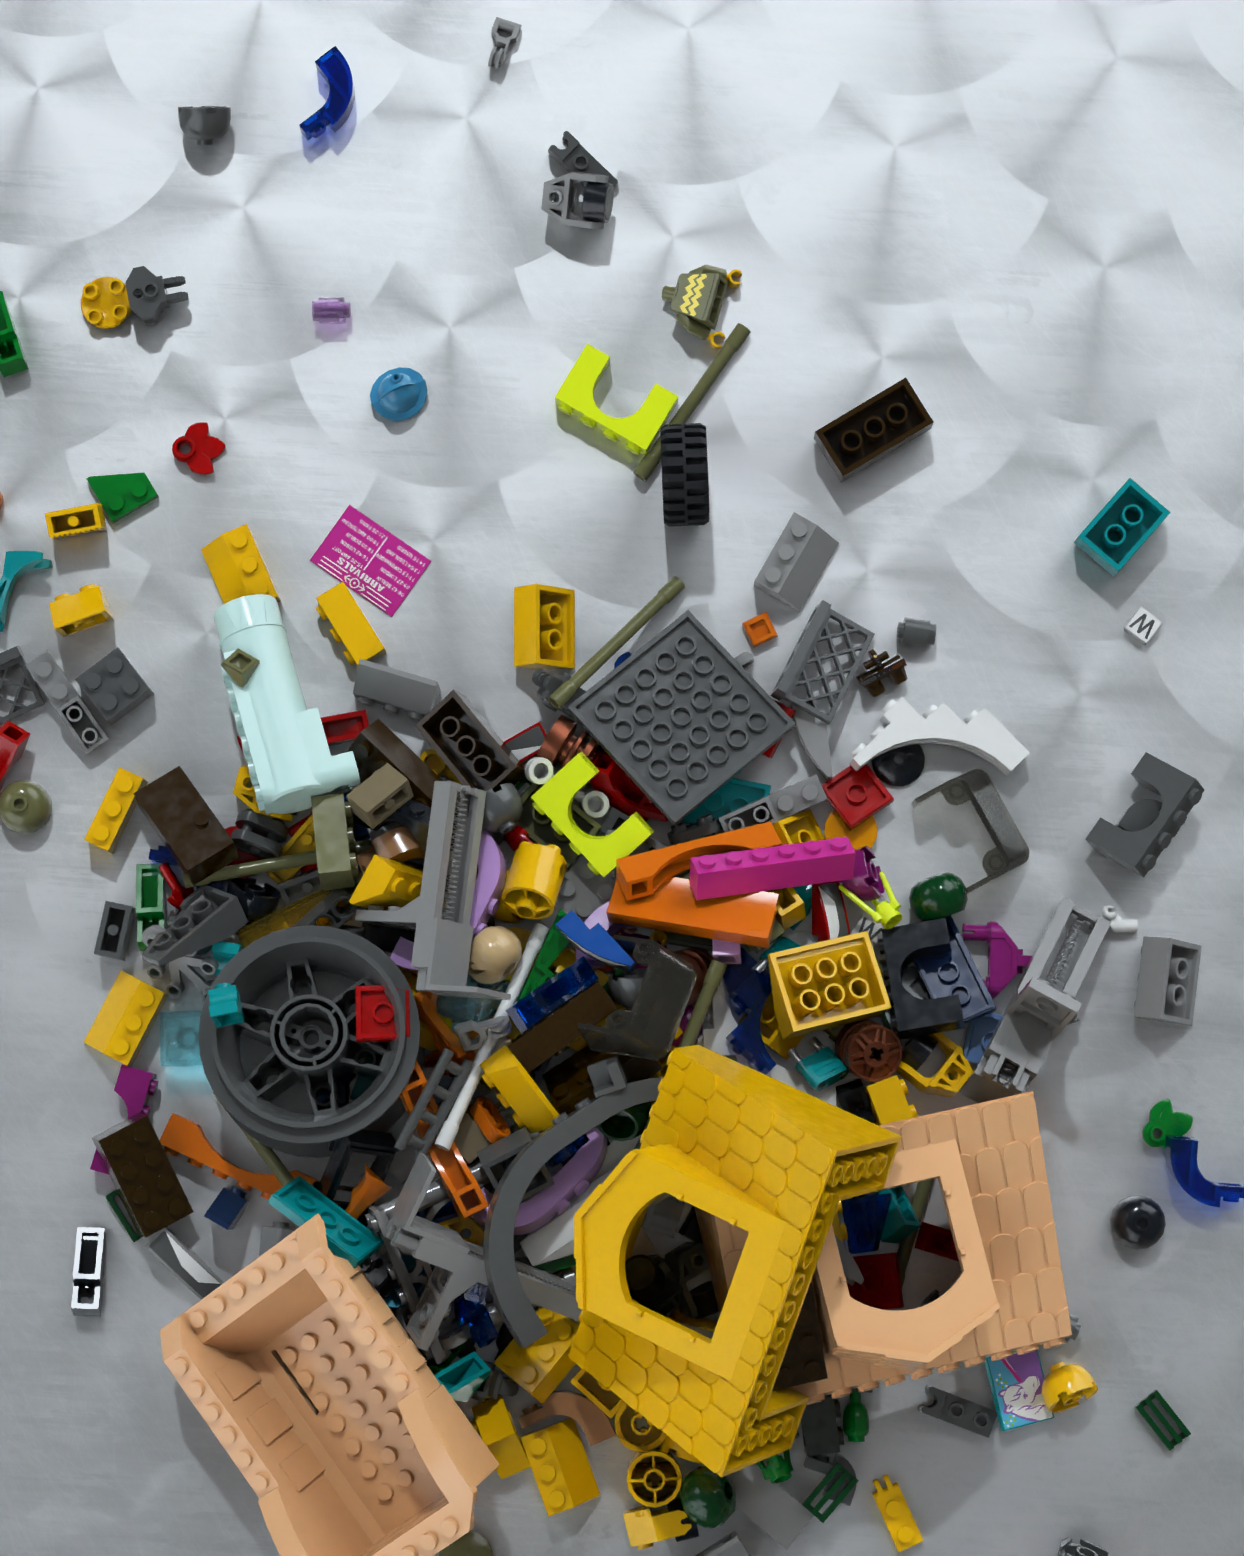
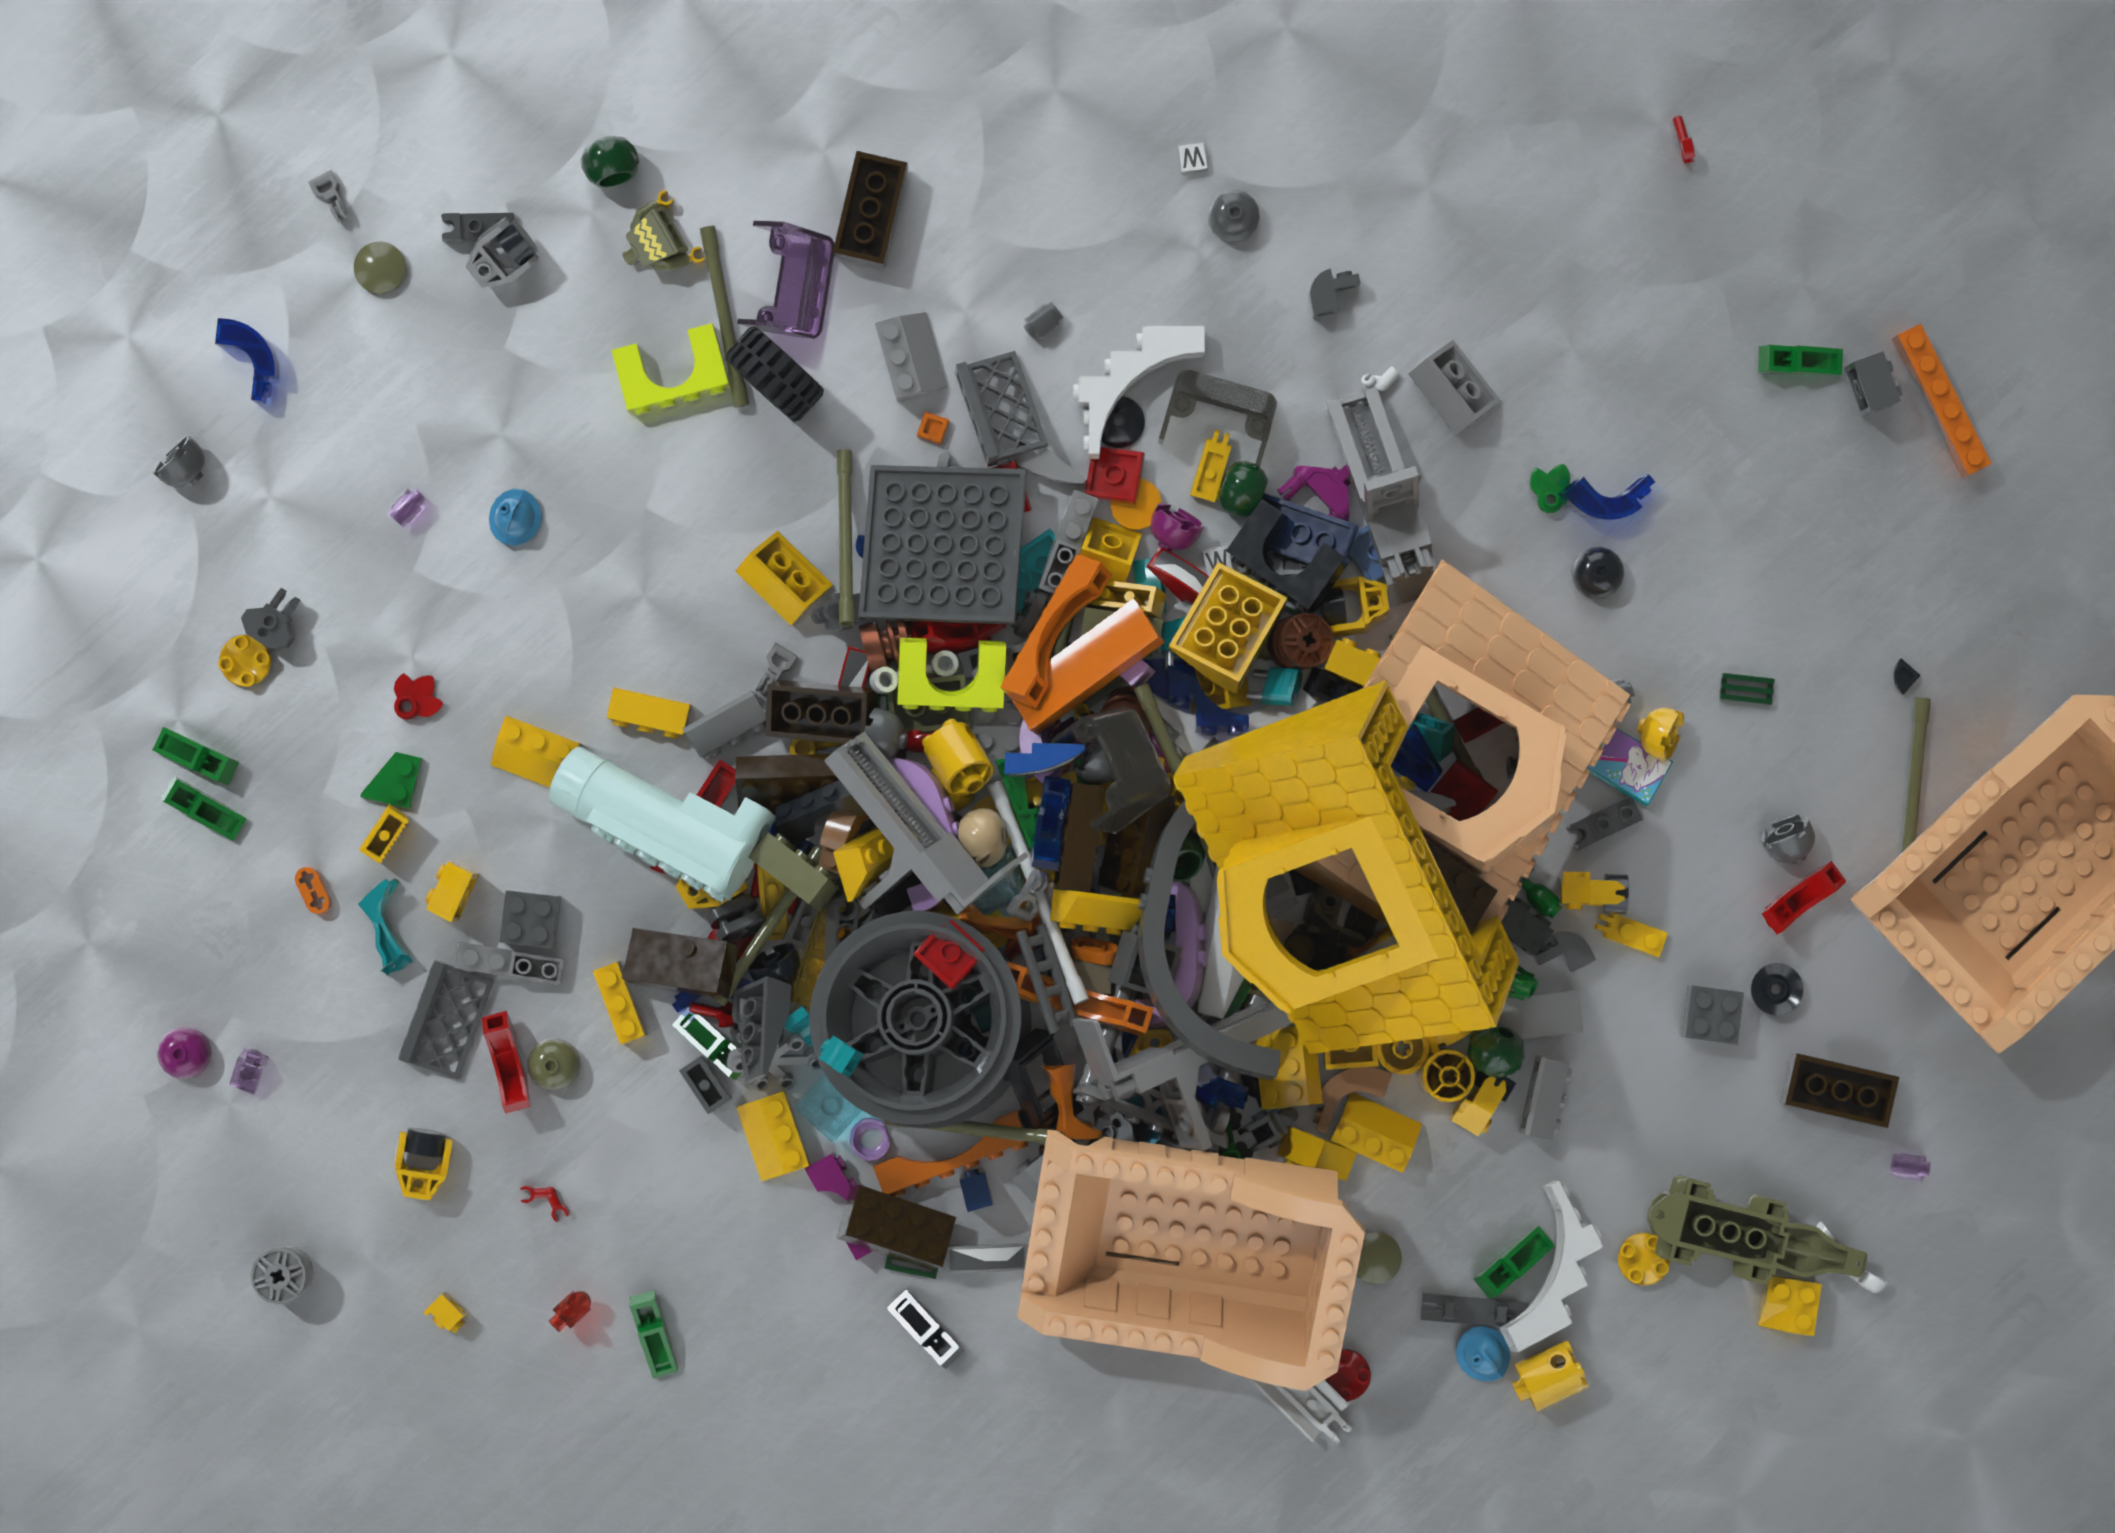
camera: 45 degrees left, 5 degrees up
olive slope [221,649,260,688] -> none
teal tile [268,1176,384,1268] -> none
dark pink sticker [310,505,431,617] -> none
dark tan brick [346,763,413,829] -> none
teal slope [434,1351,491,1402] -> none
dark grey panel [587,1055,627,1098] -> none
dark pink brick [689,837,856,900] -> none
dark green tile [802,1462,859,1523] -> none
neon yellow plant [838,871,903,929] -> none
dark brown hips [856,649,908,697] -> none
teal brick [1074,478,1170,577] -> none
dark grey arch [1085,752,1204,877] -> none
none -> olive dish [354,241,407,294]
none -> dark green piece [581,136,639,188]
none -> clear purple windscreen [737,221,834,339]
none -> light grey piece [755,642,798,696]
none -> lavender piece [850,1118,890,1161]
none -> yellow hinge [1190,430,1232,503]
none -> dark grey cylinder [1208,190,1260,242]
none -> yellow piece [1560,872,1629,914]

